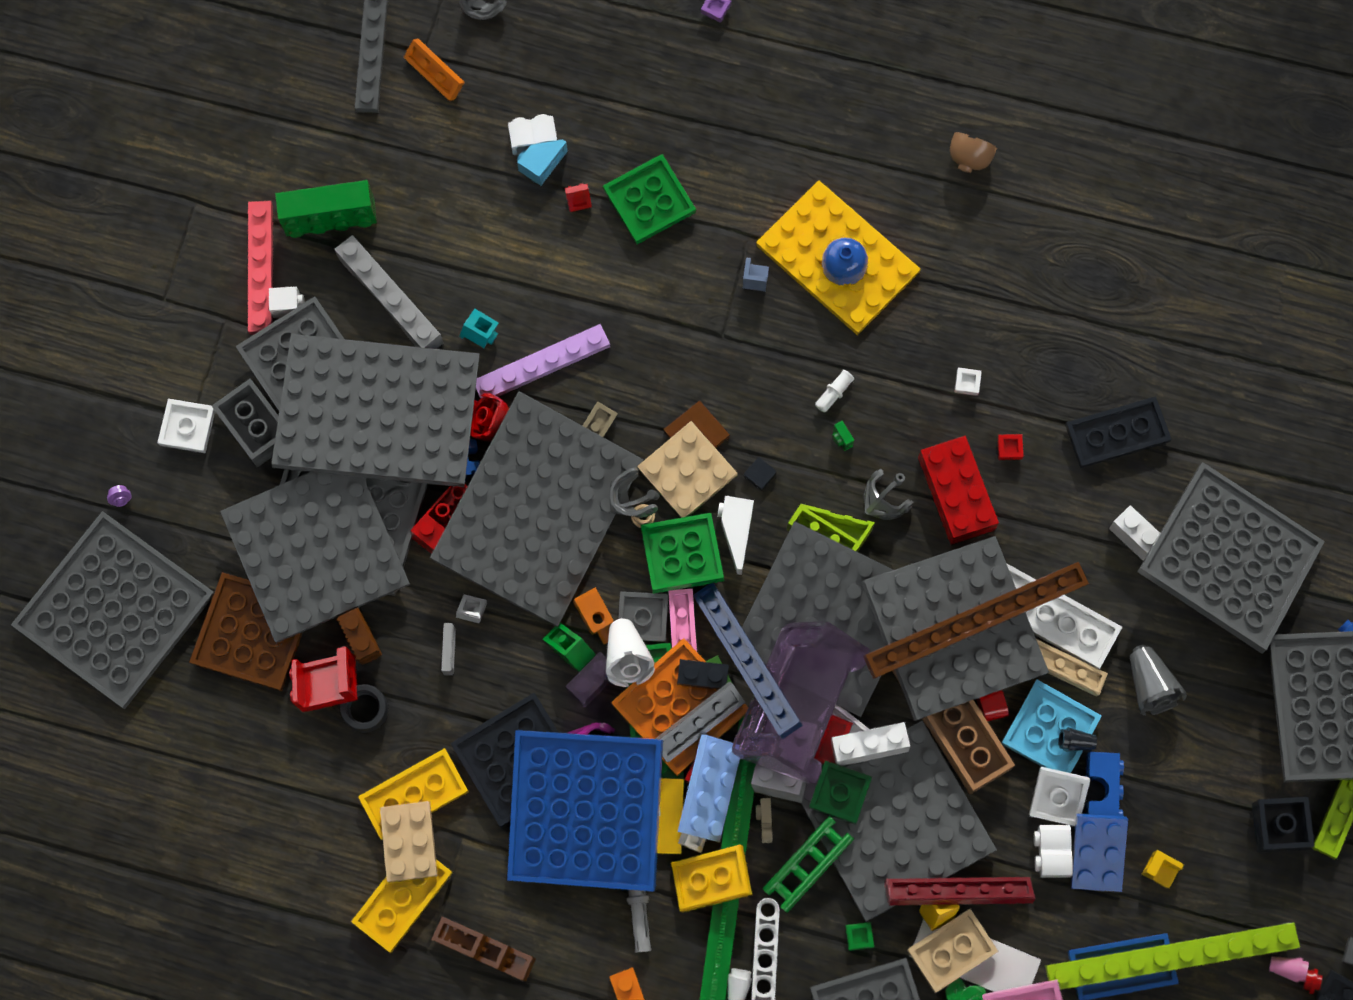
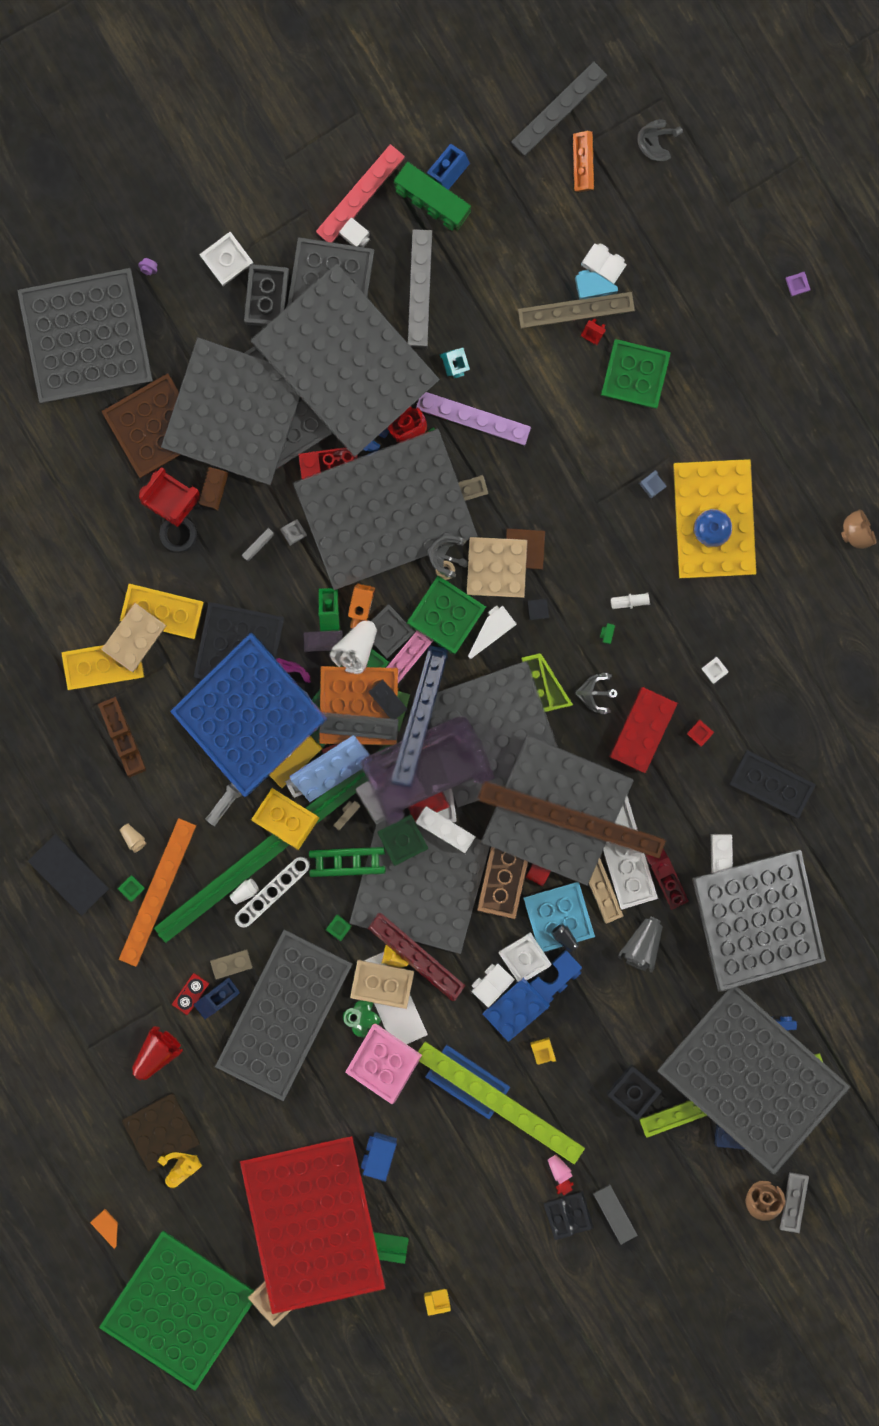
camera: 35 degrees right, 15 degrees up
none -> blue brick [427,144,470,190]
none -> dark tan plate [518,292,635,329]
none -> dark red slope [645,849,689,910]

